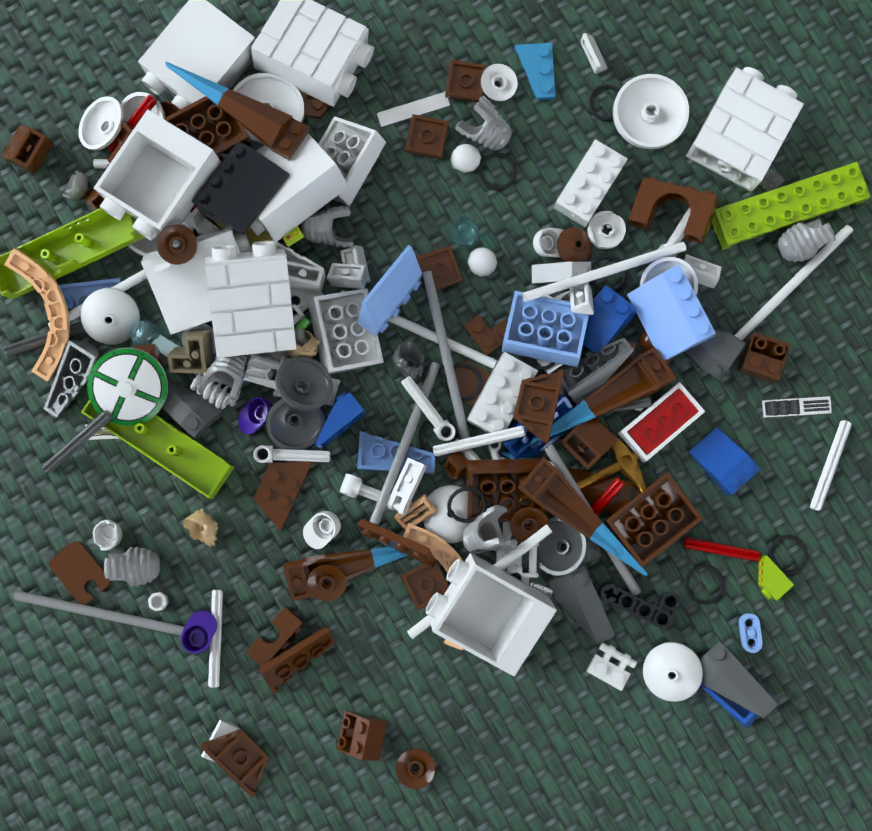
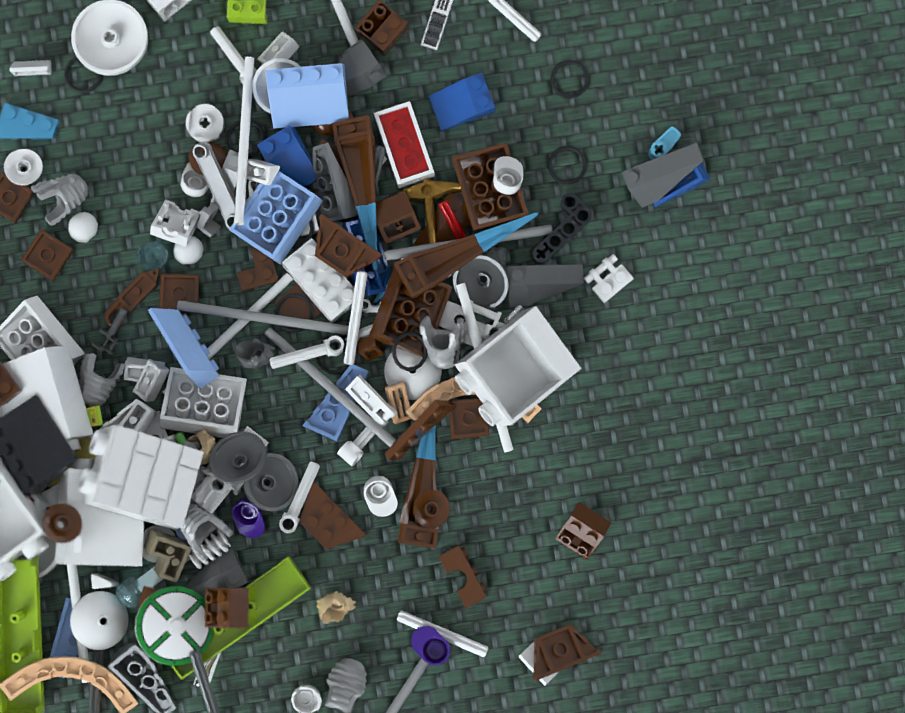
camera: 65 degrees left, 0 degrees up
white tile [148,592,169,611] -> none
reddish brown wing [258,626,335,695] -> none
blue slope [316,392,366,449] -> none
white sticker [377,92,450,127] -> none
reddish brown dish [396,748,435,789] -> none
black piece [478,153,517,190] -> none
reddish brown dish [510,507,549,542] -> none
white brick [554,139,627,227] -> none
reddish brown arch [628,177,718,244] -> none
white dish [643,642,703,702] -> none
red axle [683,538,760,562] -> none
light blue plate [738,613,763,653] -> none
lime slope [758,555,794,601] -> none
none -> dark grey piece [91,308,128,355]
none -> white slope [91,573,119,589]
none -> reddish brown plate [104,269,160,328]
none -> white brick [150,200,200,247]
none -> piece [192,142,236,229]
none -> light grey bracket [196,203,221,237]
none -> reddish brown slope [204,588,249,628]
none -> white cap [493,156,523,194]
none -> medium azure piece [648,127,681,160]

